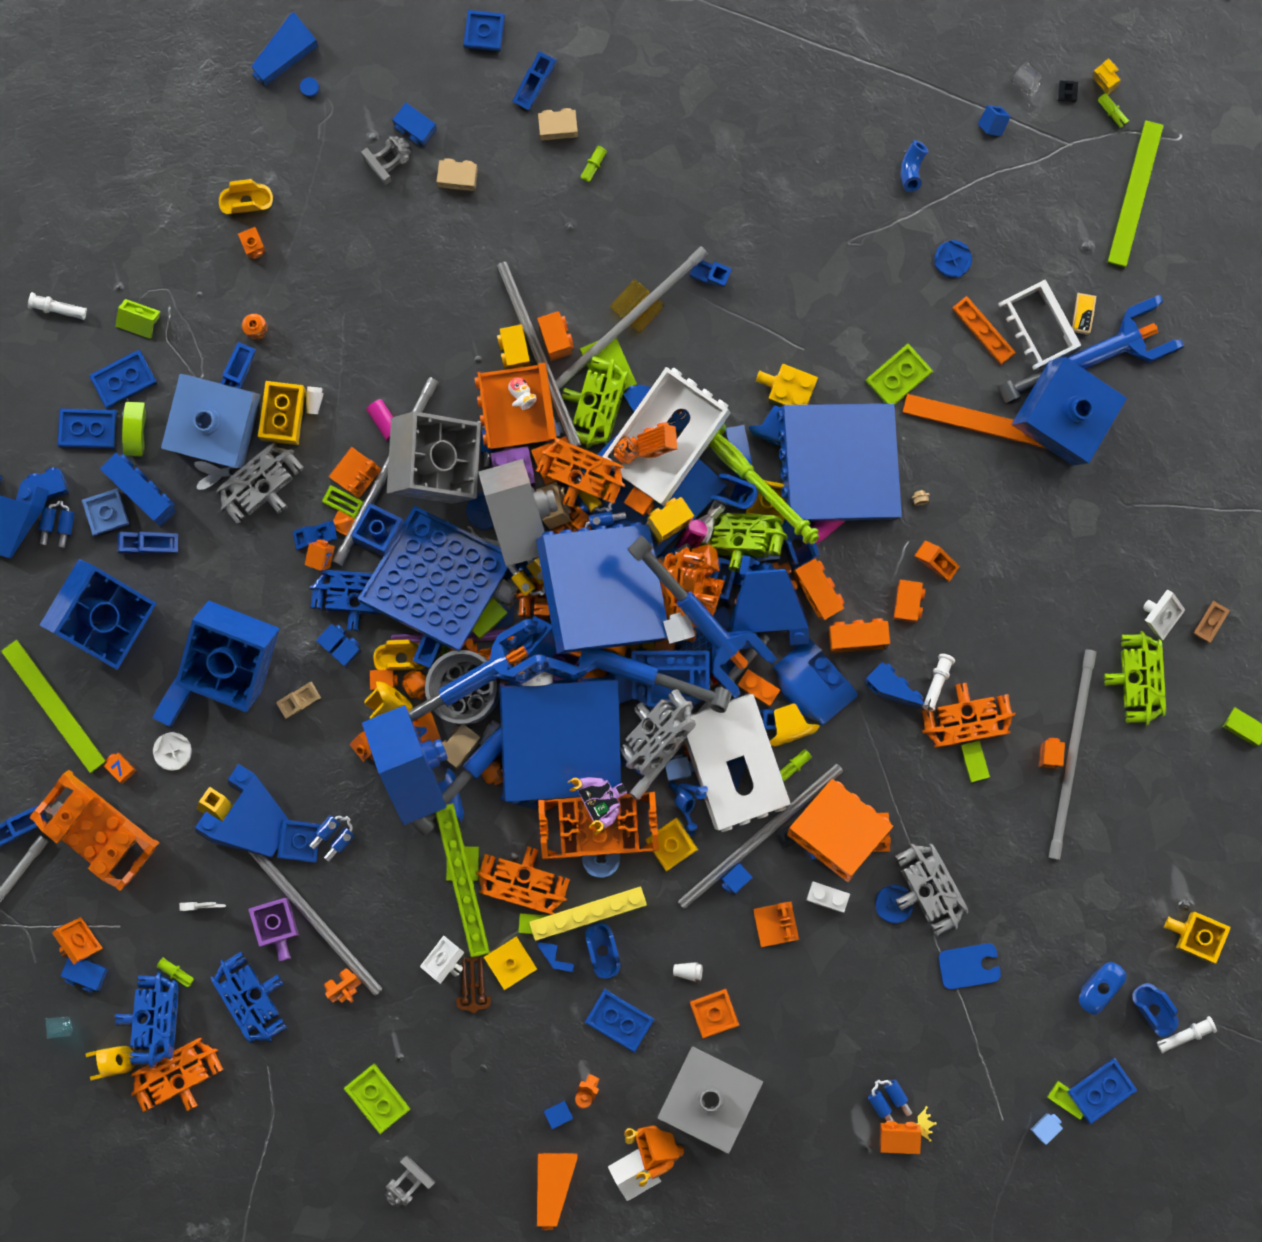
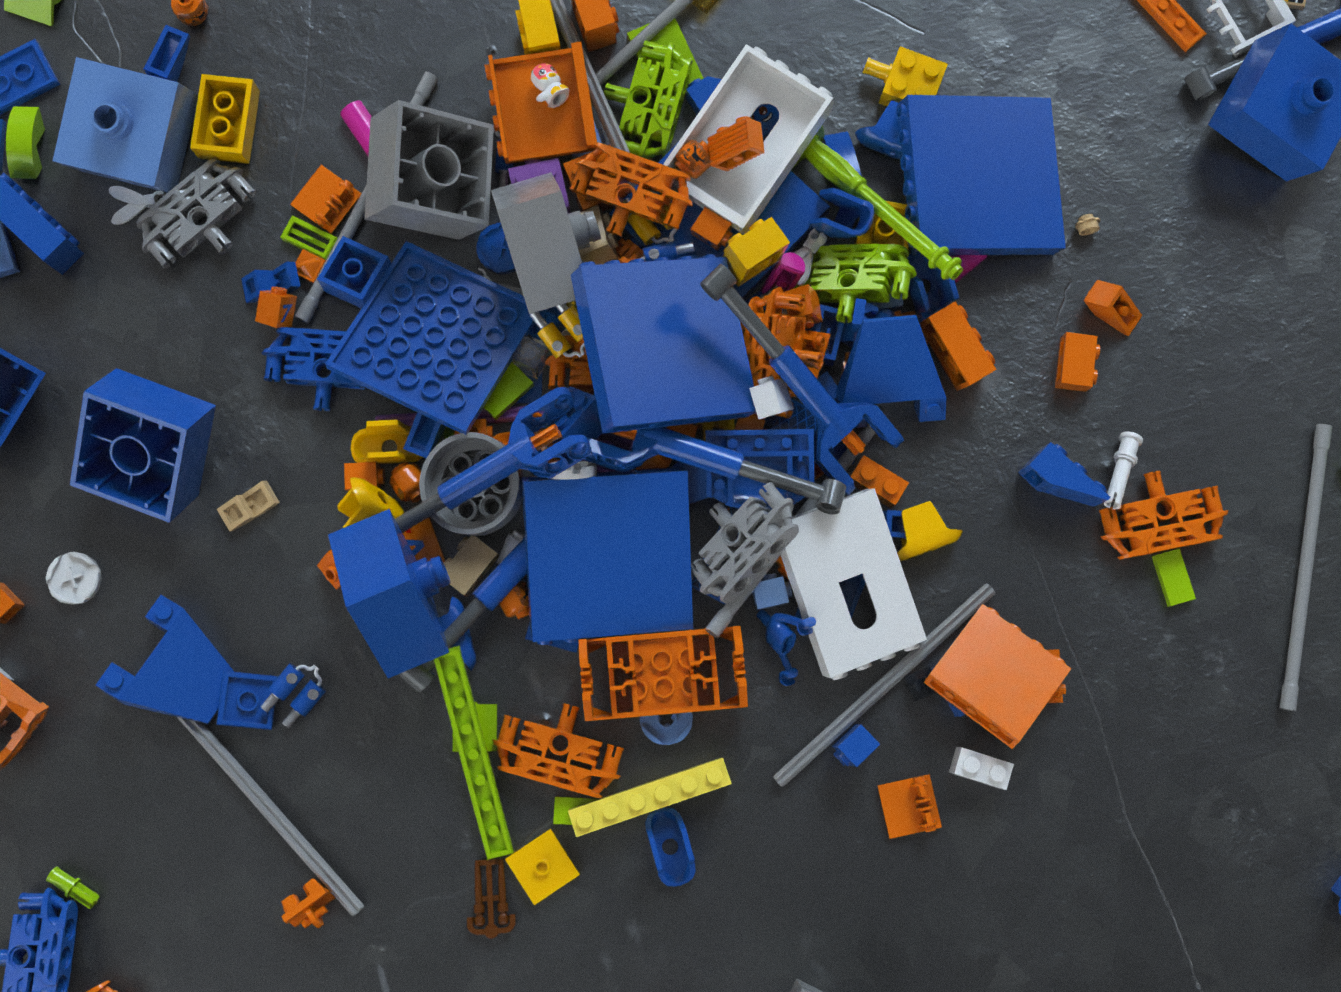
camera: 10 degrees left, 0 degrees up
blue slope [117,532,178,554] -> none
blue slope [152,677,193,728] -> none
white piece [179,902,226,911] -> none
yellow slope [197,787,233,821] -> none
blue piece [210,951,287,1044] -> none
medium lavender brick [249,897,300,962] -> none
white cone [305,386,324,414] -> none
blue piece [316,624,362,668] -> none
white tile [420,935,464,984] -> none
blue slope [538,942,574,972] -> none
torso [568,777,627,835] -> none
blue tile [585,989,654,1053] -> none
yellow plate [645,818,699,872] -> none
white cone [673,962,703,982] -> none
orange tile [690,989,739,1039] -> none
blue slope [773,638,858,725] -> none
lime axle [780,749,812,781] -> none
orange brick [828,618,890,654] -> none
lime tile [865,344,933,406] -> none
blue tile [875,884,914,923] -> none
light grey piece [894,844,968,936] -> none
orange tile [902,394,1045,448] -> none
blue piece [939,943,1001,989] -> none
orange brick [1039,738,1065,769] -> none

